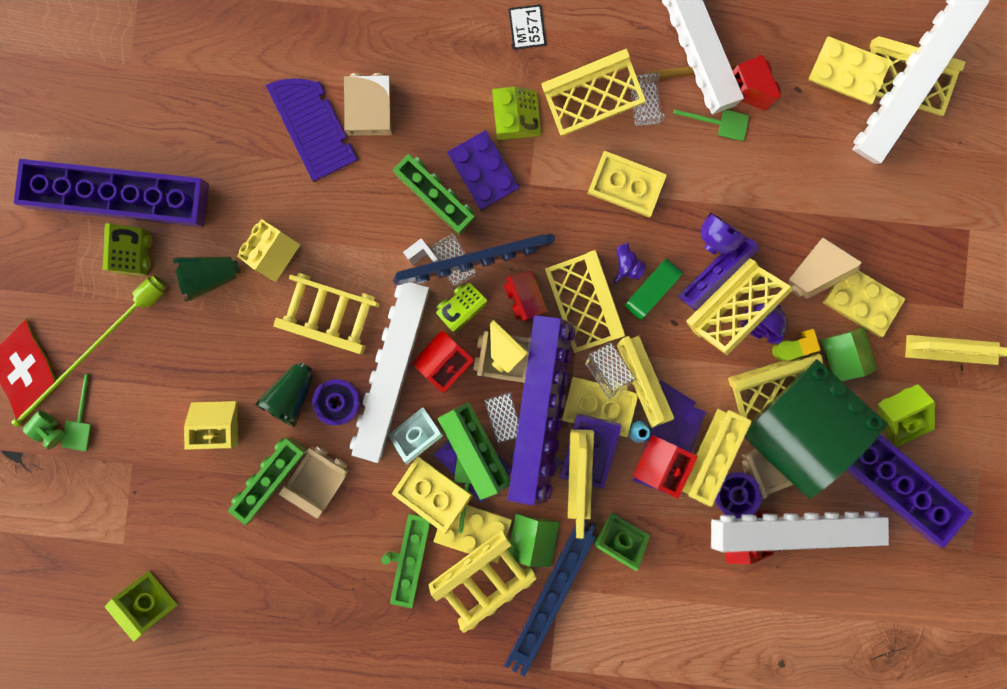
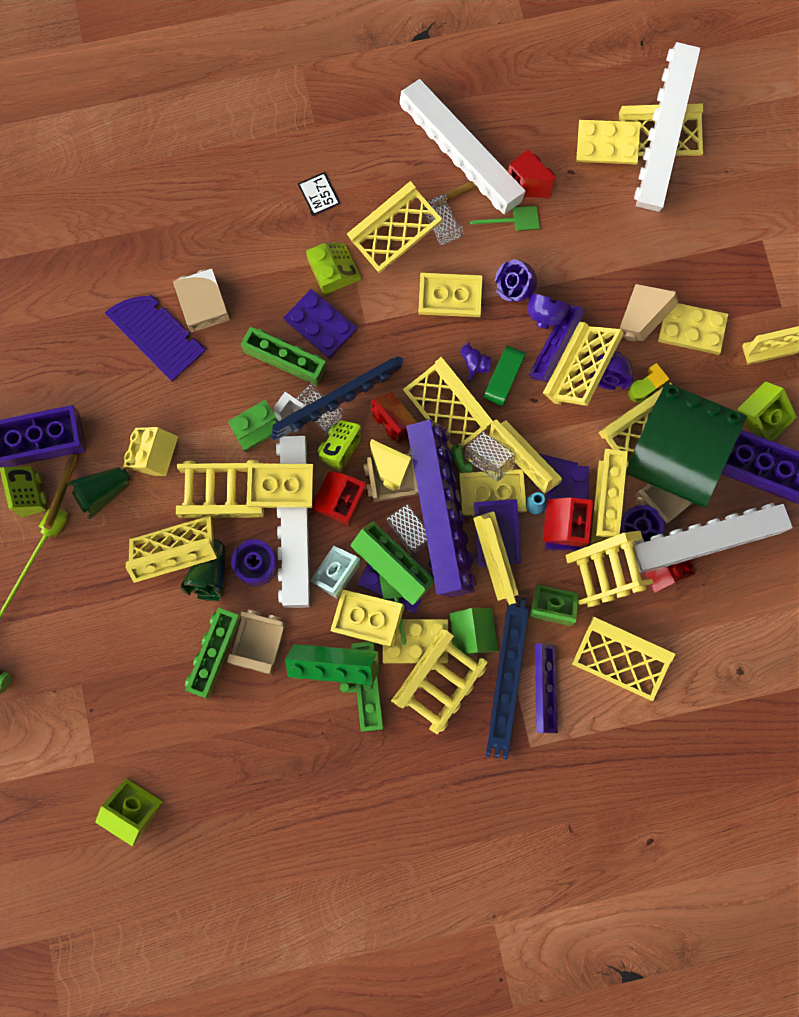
camera: 10 degrees left, 10 degrees down
bright green piece [62,374,91,451] -> none
light yellow slope [184,401,238,449] -> none
bright green slope [820,327,877,381] -> none
none -> pearl gold bar [43,454,78,529]
none -> light yellow fence [126,515,217,583]
none -> bright green panel [228,400,277,452]
none -> light yellow plate [247,463,313,508]
none -> green brick [285,644,379,685]
none -> bright green arm [451,445,473,473]
none -> dark purple cylinder [495,259,537,302]
none -> dark purple plate [535,643,558,733]
none -> light yellow fence [566,531,653,607]
none -> light yellow fence [572,617,675,701]

